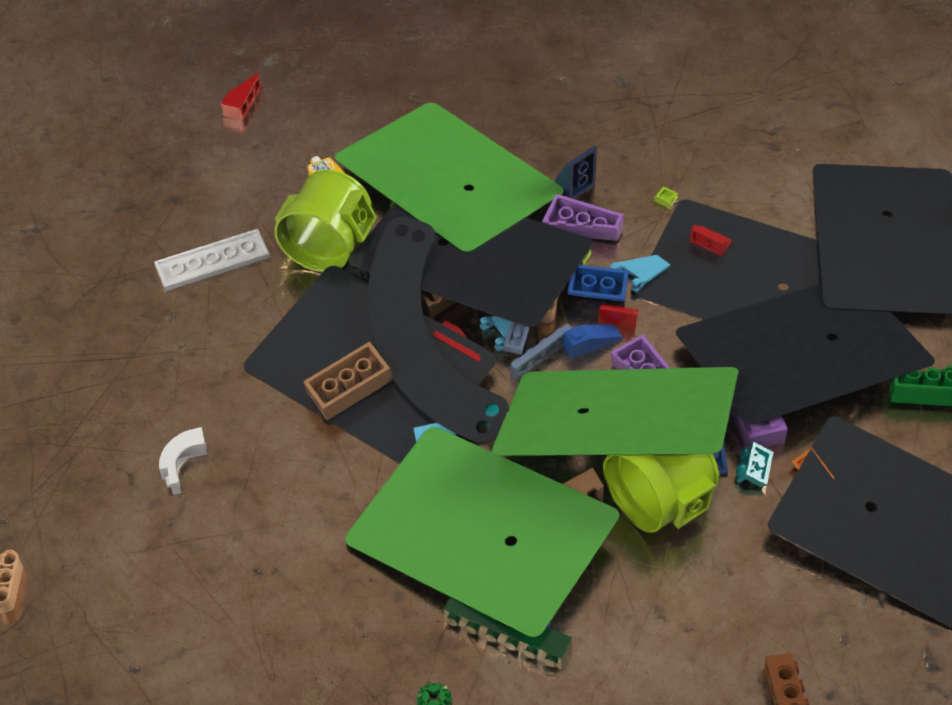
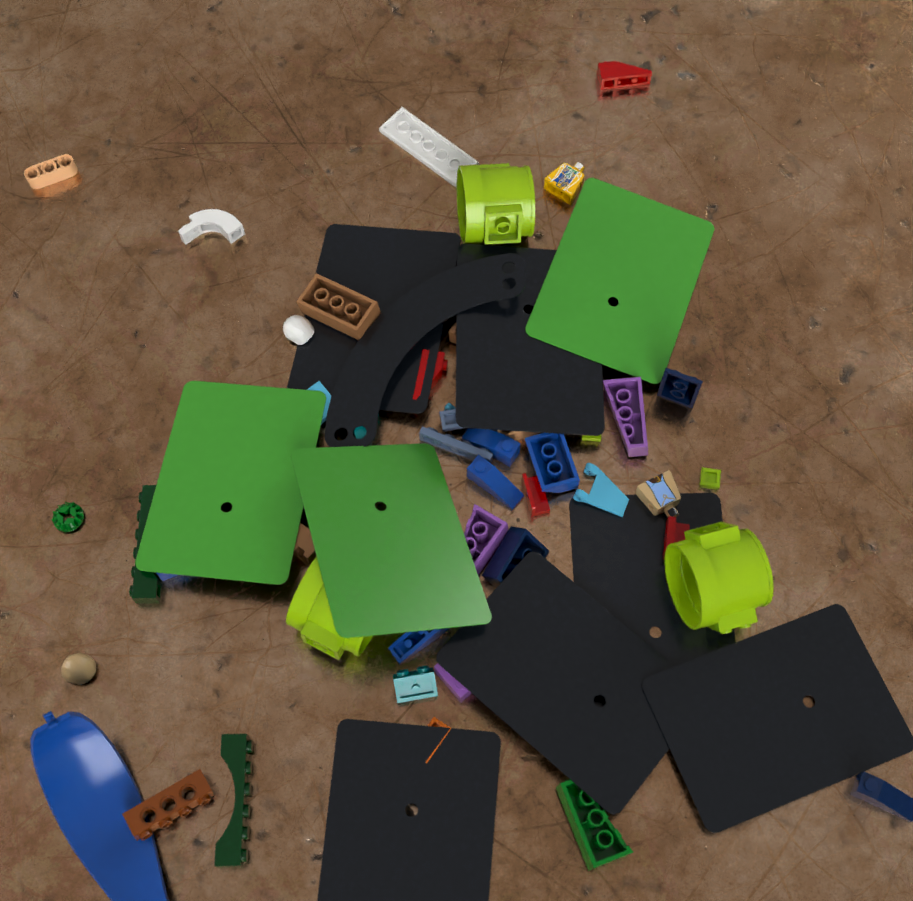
camera: 65 degrees right, 15 degrees up
none -> dark green arch [214,734,253,868]
none -> white hair [283,315,315,345]
none -> blue slope [461,428,521,467]
none -> dark blue slope [482,526,549,588]
none -> torso [635,470,681,517]
none -> lime cylinder [664,522,774,634]

